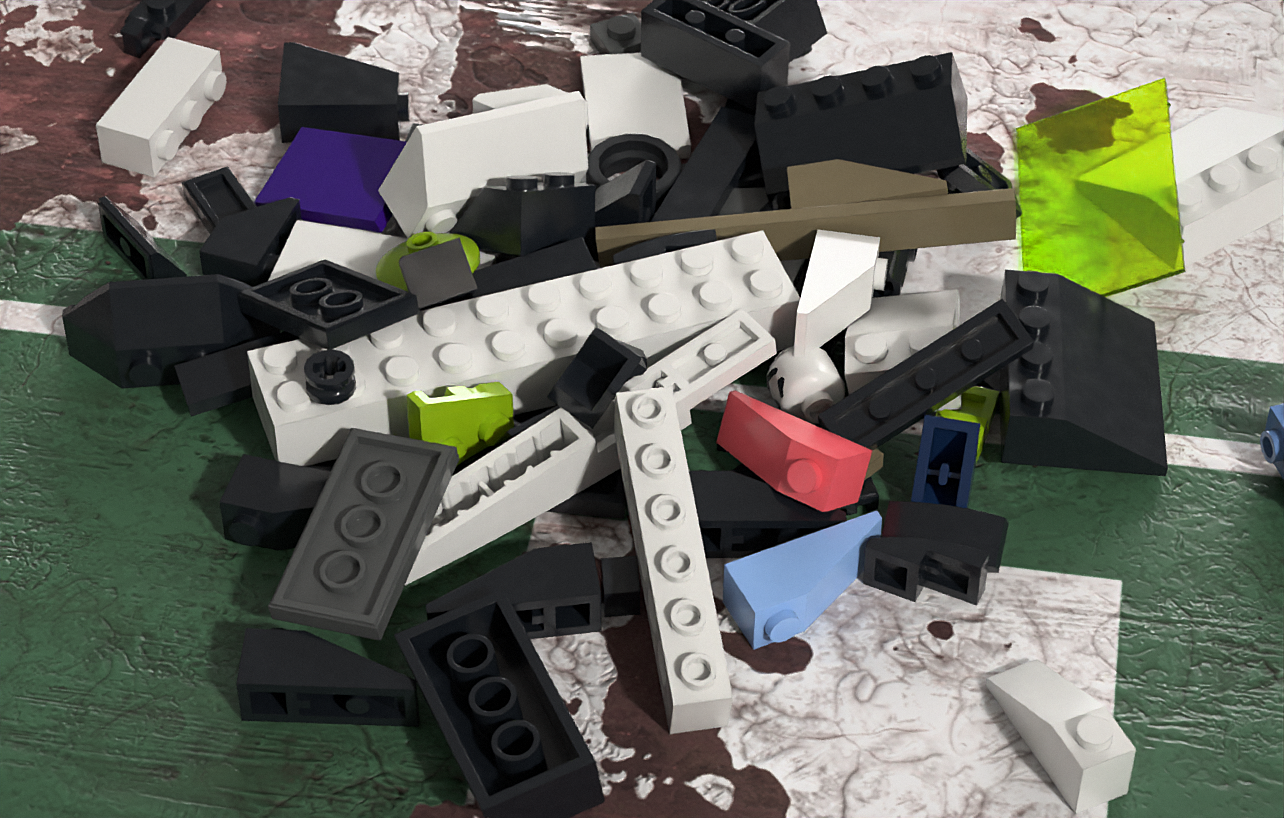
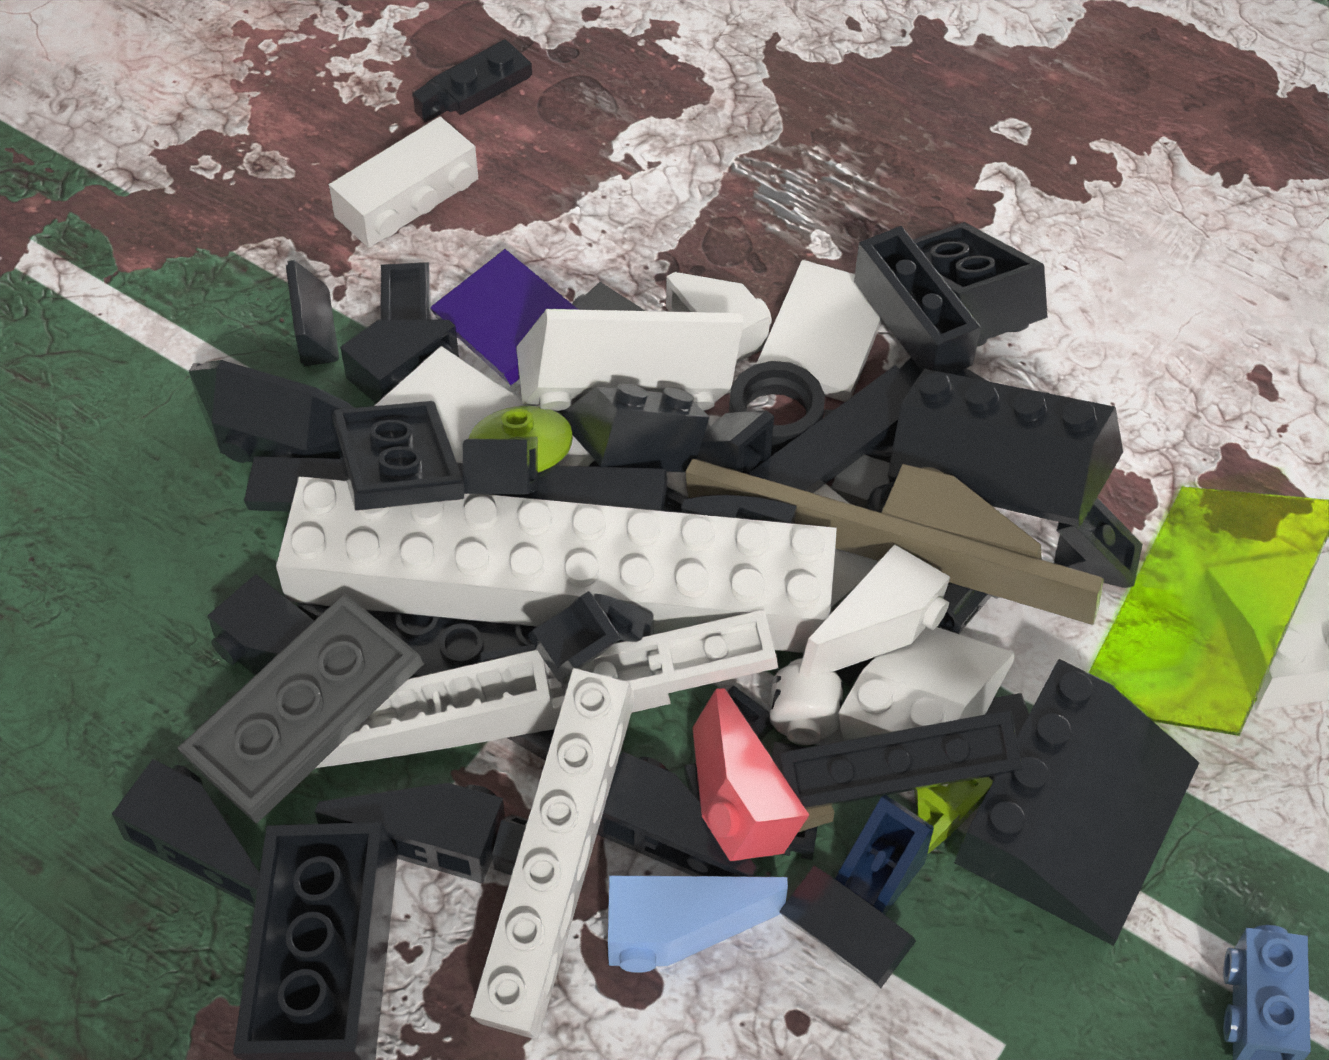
camera: 25 degrees right, 10 degrees up
black slope [278,42,410,143] -> none
black bush [304,349,356,405] -> none
lime wing [406,382,514,467] -> none
dark grey plate [590,12,641,55] -> none
black slope [863,537,990,606] -> none

